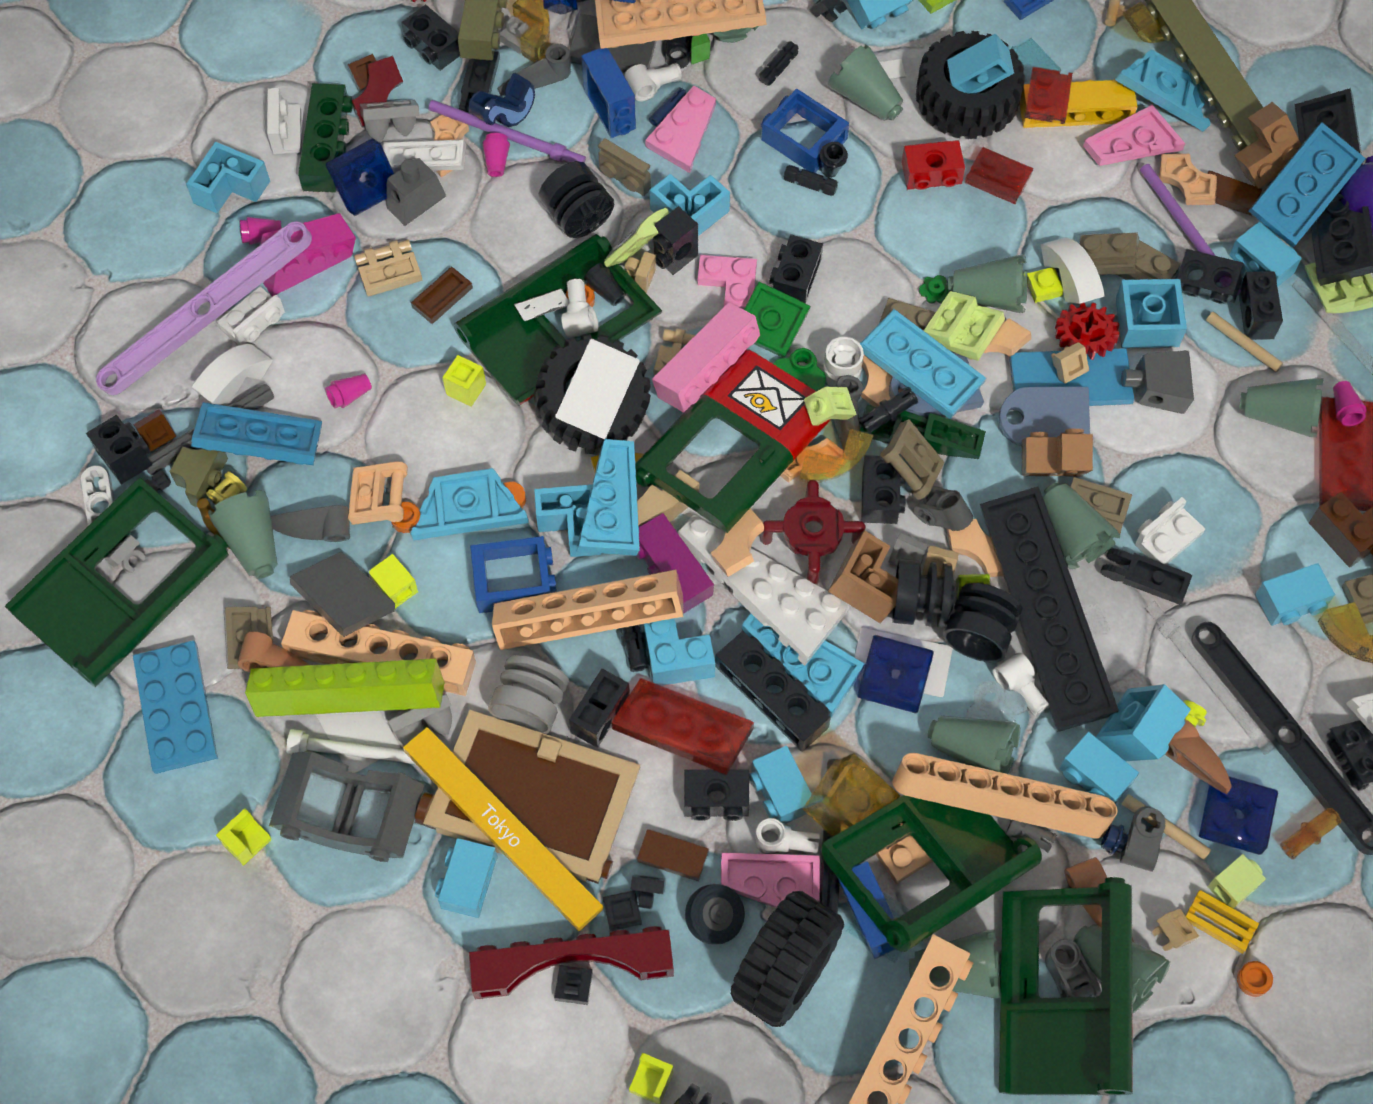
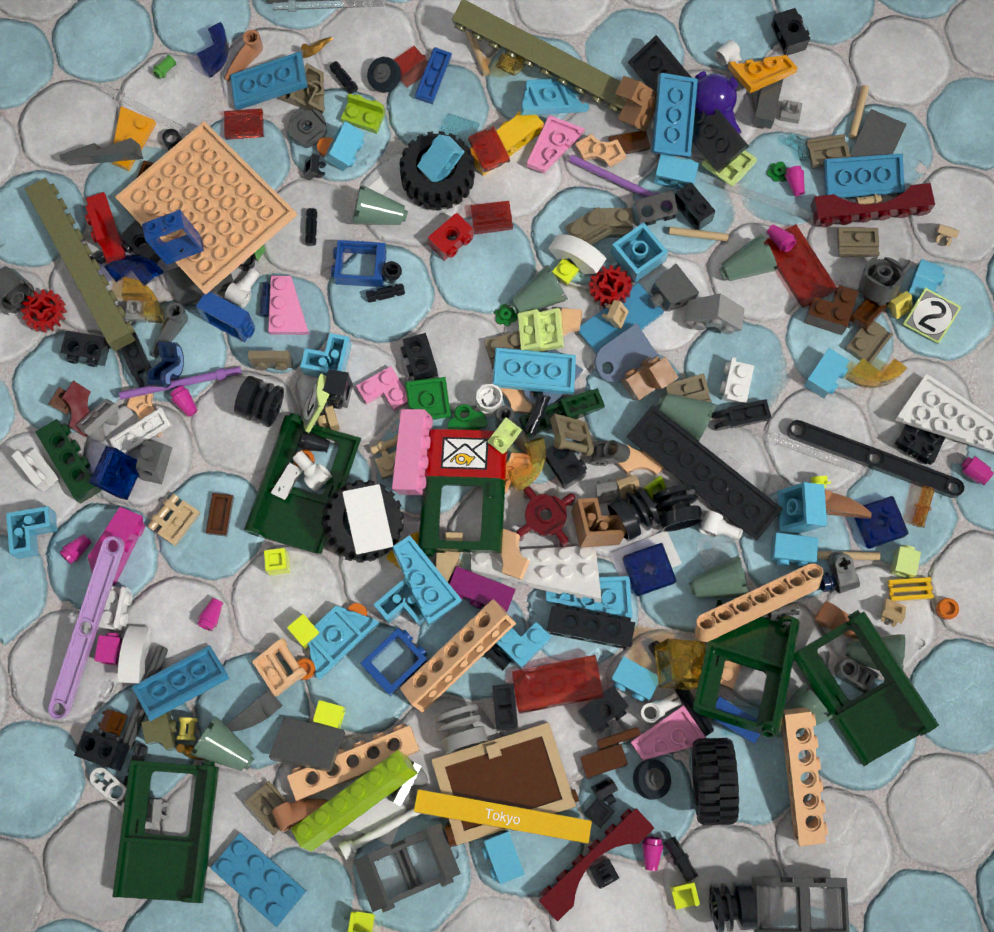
camera: 35 degrees left, 10 degrees up
none -> dark pink brick [94,633,123,665]
none -> neon yellow panel [287,614,319,649]
none -> reddish brown tile [596,727,641,750]
none -> dark pink cone [642,836,664,871]
none -> black pin [663,836,699,883]
none -> light grey brick [685,293,744,334]

